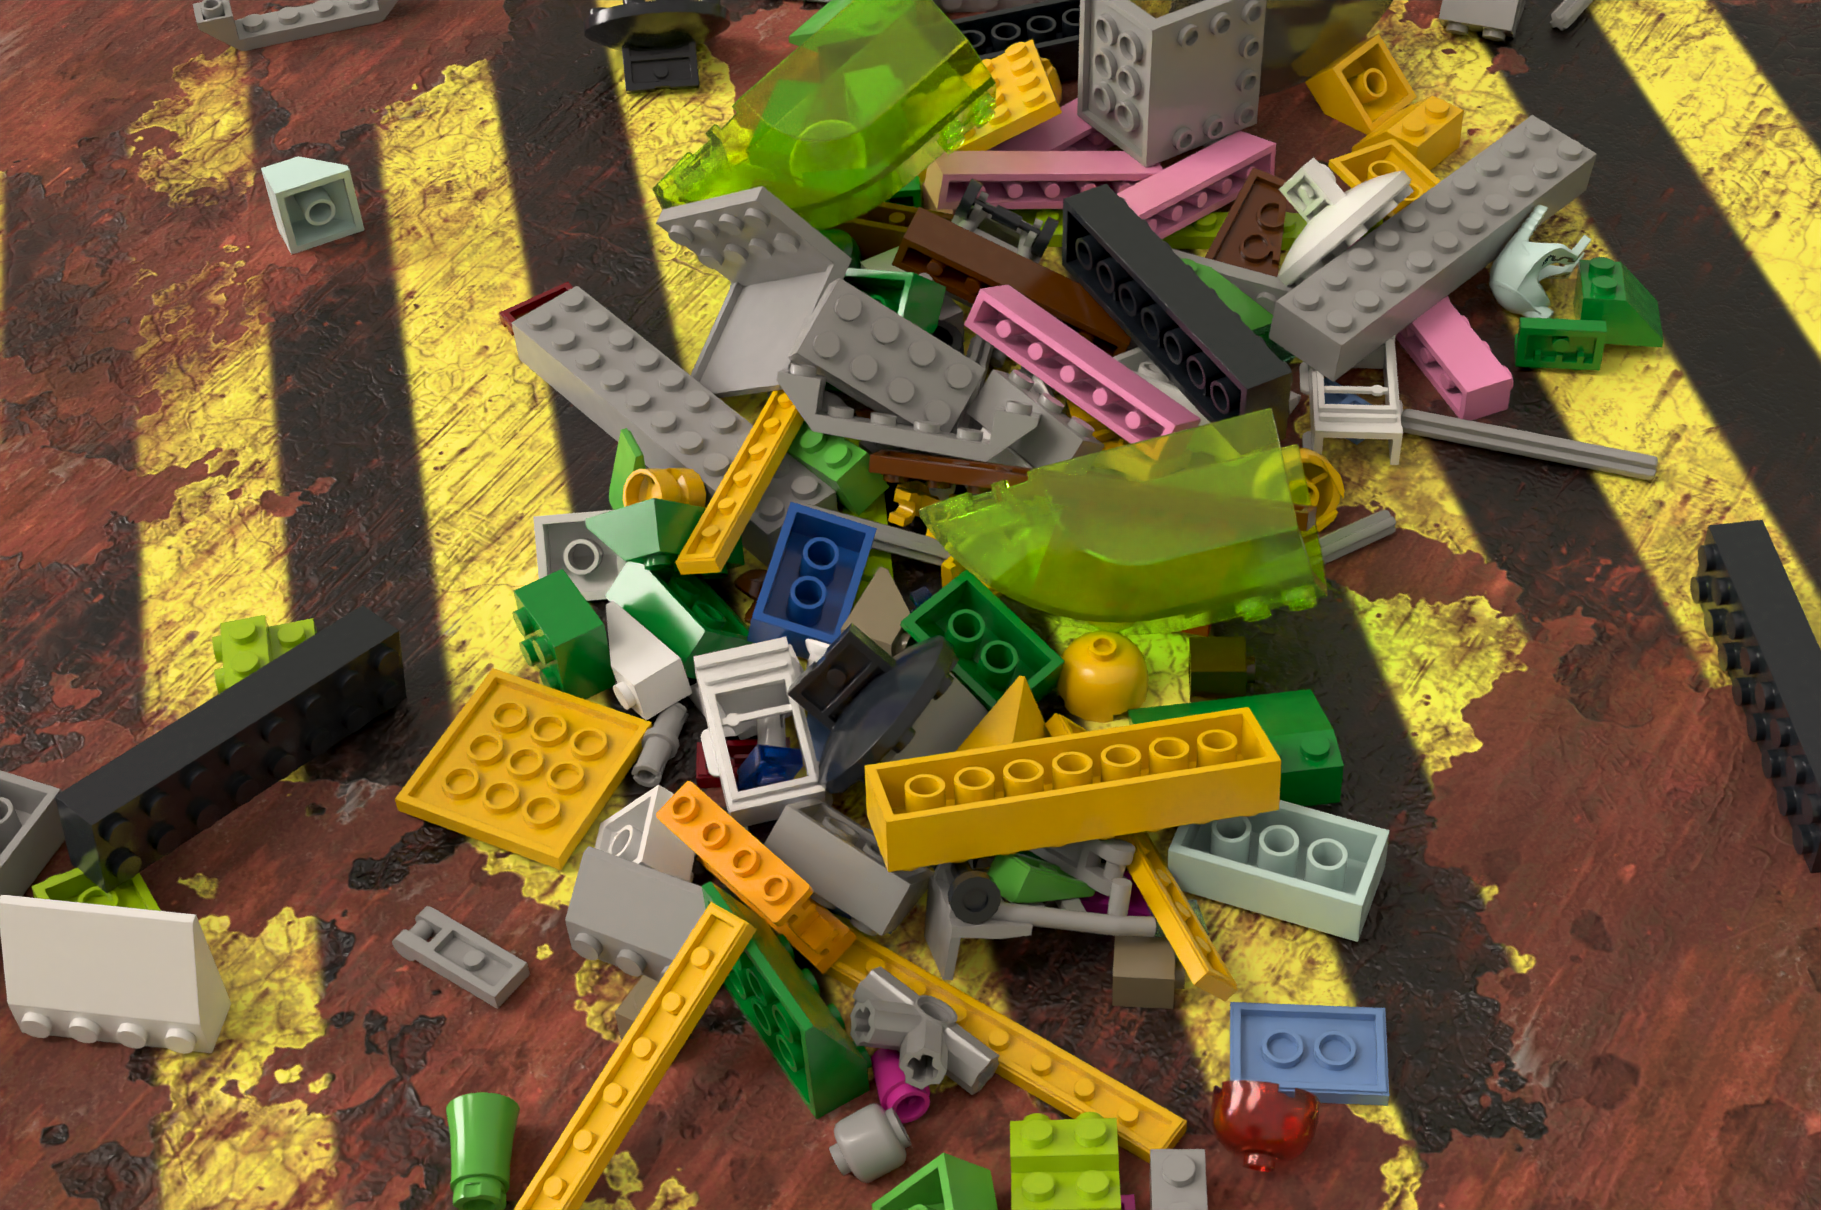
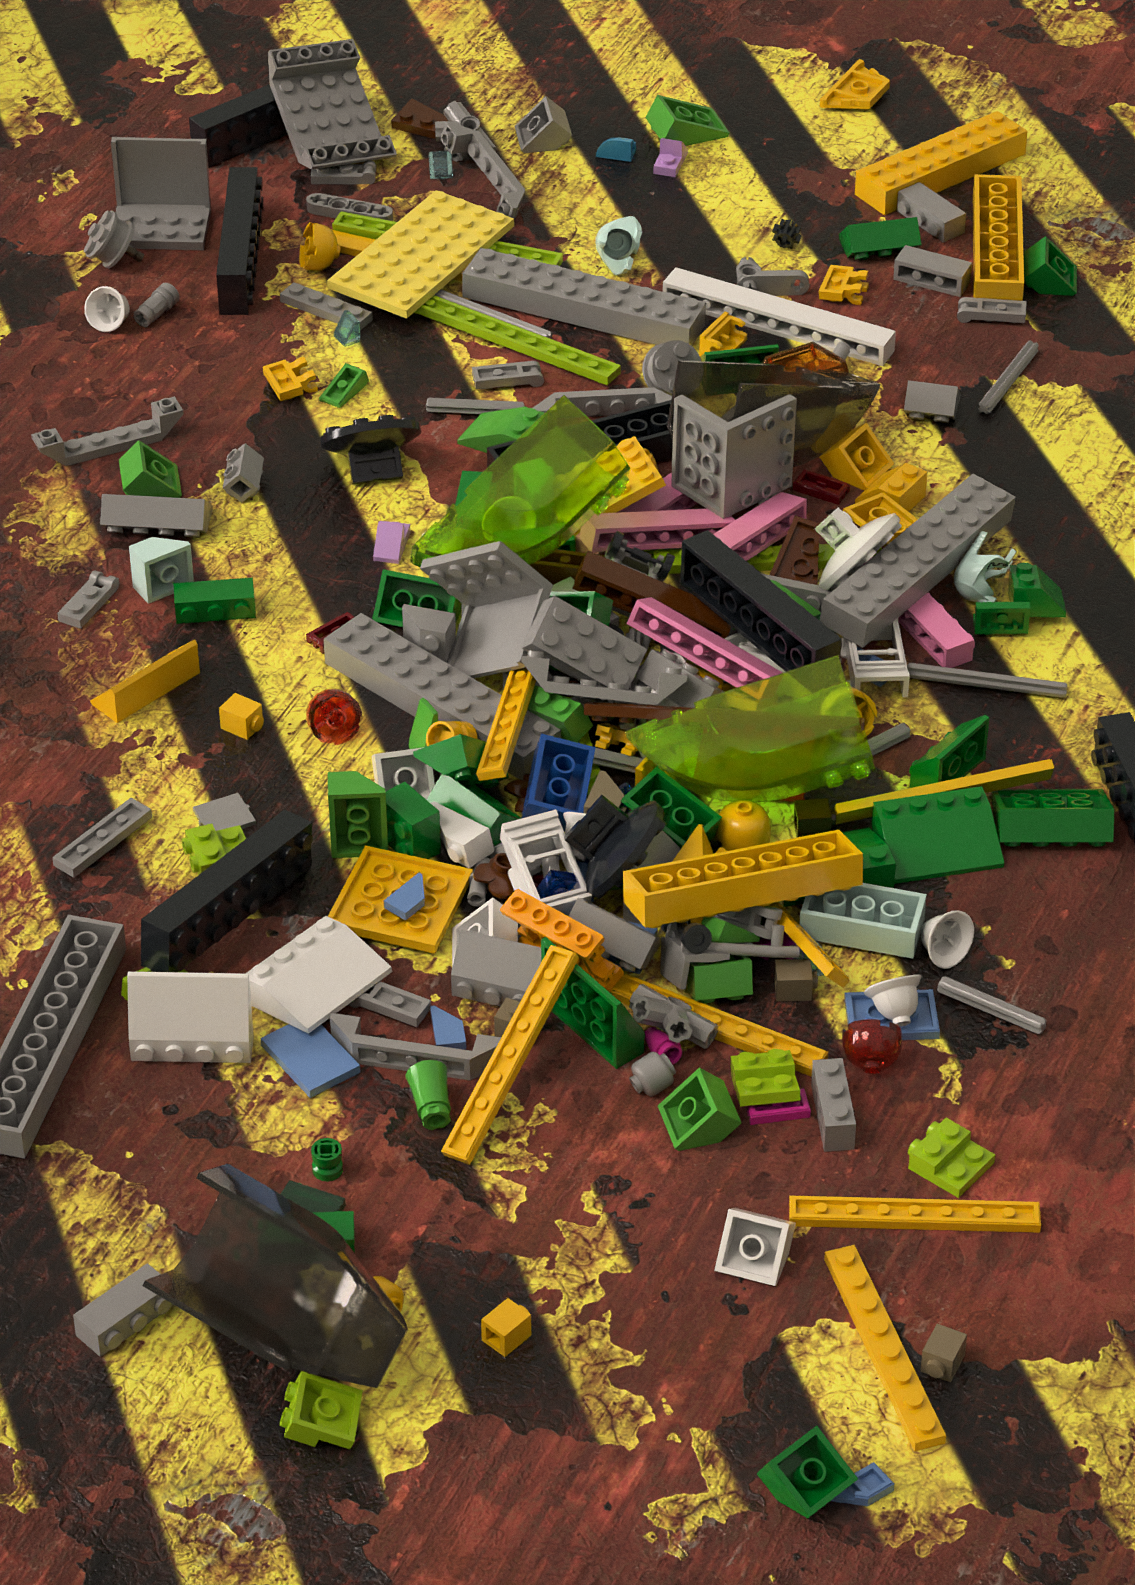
camera: 10 degrees left, 5 degrees down
none -> light grey plate [52,798,152,878]
none -> light grey plate [57,570,119,629]
none -> yellow slope [90,639,200,723]
none -> light grey slope [100,494,213,537]
none -> bright green slope [119,440,182,498]
none -> green brick [173,577,256,624]
none -> light grey piece [193,793,256,831]
none -> yellow brick [219,693,264,740]
none -> light grey brick [223,443,264,503]
none -> white slope [245,916,393,1034]
none -> medium blue tile [260,1024,360,1098]
none -> clear red cylinder [306,688,362,745]
none -> bright green slope [328,771,388,858]
none -> light grey slope [330,1013,501,1080]
none -> green slope [372,569,462,627]
none -> lavender slope [373,521,411,564]
none -> medium blue tile [384,872,425,921]
none -> light grey slope [402,604,456,663]
none -> medium blue tile [430,1006,466,1050]
none -> reddish brown plate [473,853,514,899]
none -> bright green slope [686,955,753,1003]
none -> dark red tile [793,469,850,505]
none -> yellow tile [834,759,1054,824]
none -> white hat [864,975,922,1027]
none -> green slope [872,786,1004,884]
none -> green slope [909,715,989,788]
none -> white hat [921,910,974,969]
none -> light grey axle [937,976,1047,1035]
none -> green slope [991,789,1114,846]

